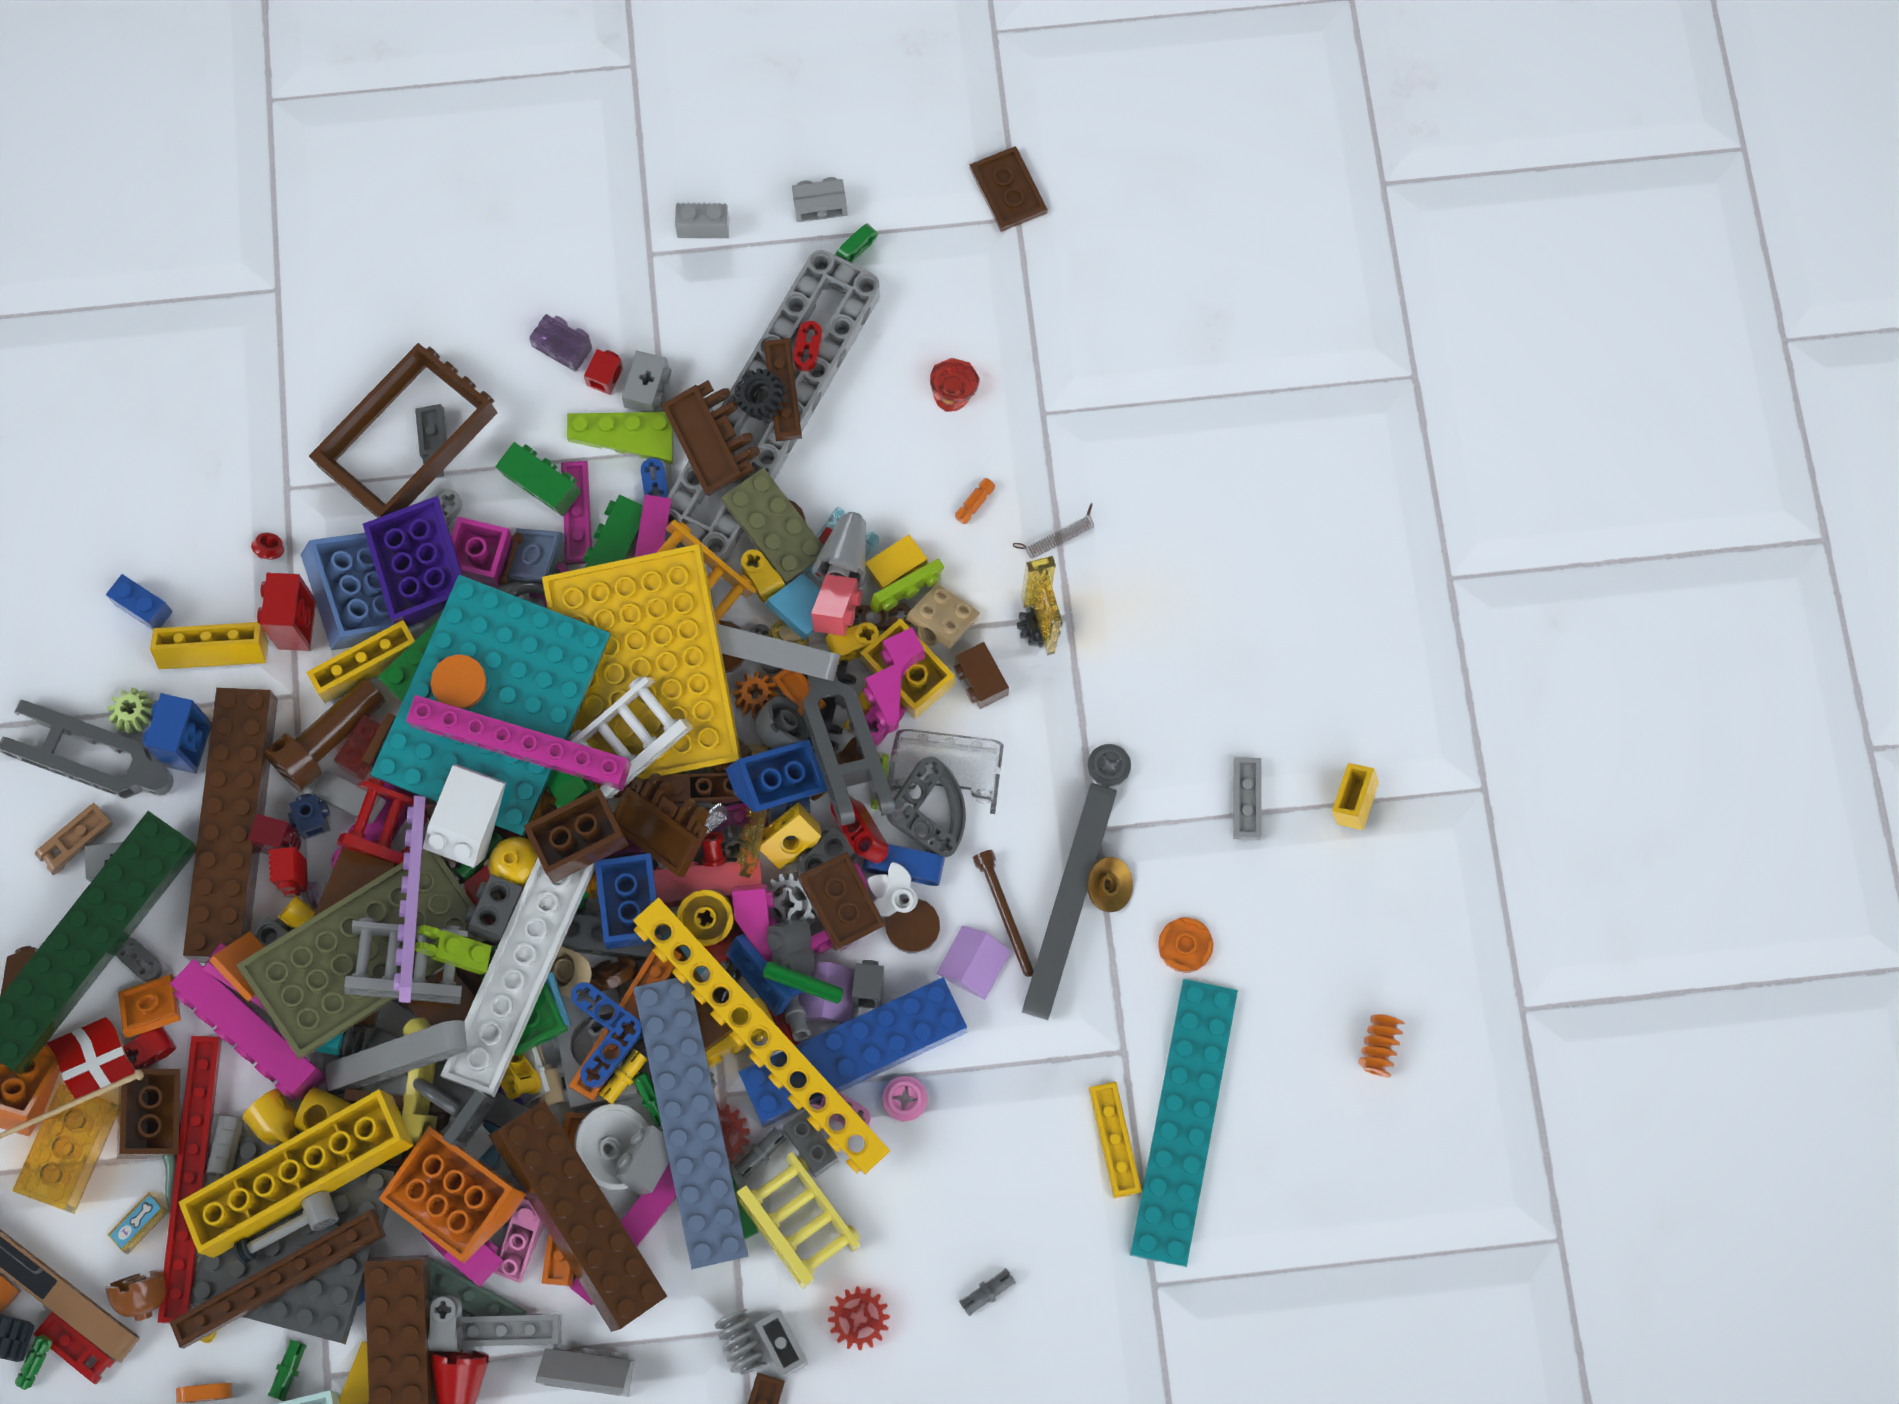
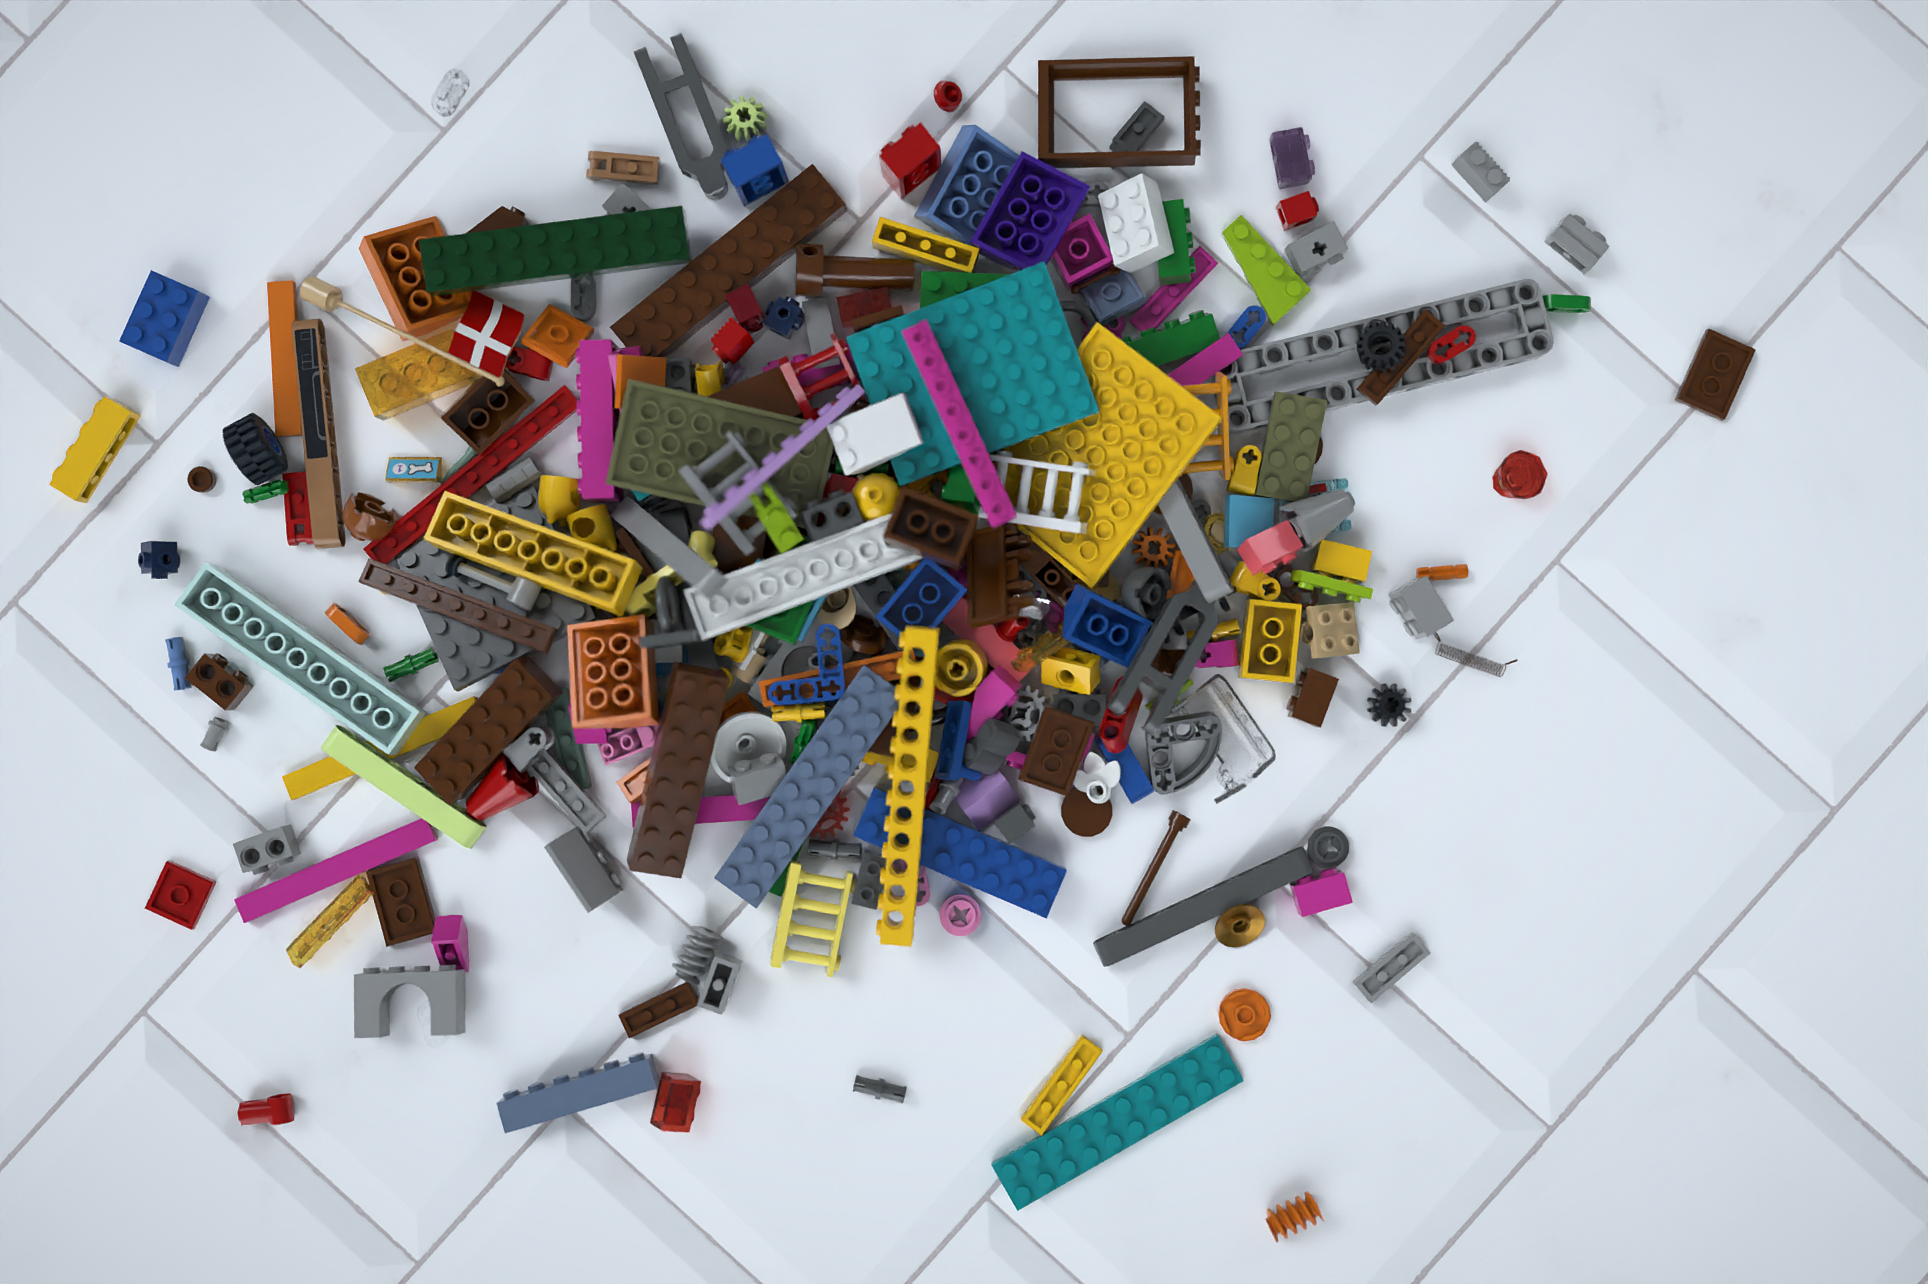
camera: 50 degrees right, 15 degrees up
blue brick [106,574,173,630] -> none
yellow brick [150,622,269,670] -> none
orange tile [431,654,487,709] -> none
reddish brown hinge [661,380,760,496] -> none
green axle [763,962,844,1004] -> none
clear red gear [828,1286,890,1351] -> none
dark pink arch [863,627,925,733] -> none
lavender slope [936,926,1011,1000] -> none
clear yellow fence [1021,556,1062,656] -> none
yellow piece [1332,763,1379,830] -> none
none -> white brick [1098,173,1174,273]
none -> dark pink piece [1290,868,1353,917]
none -> light grey brick [1389,575,1454,639]

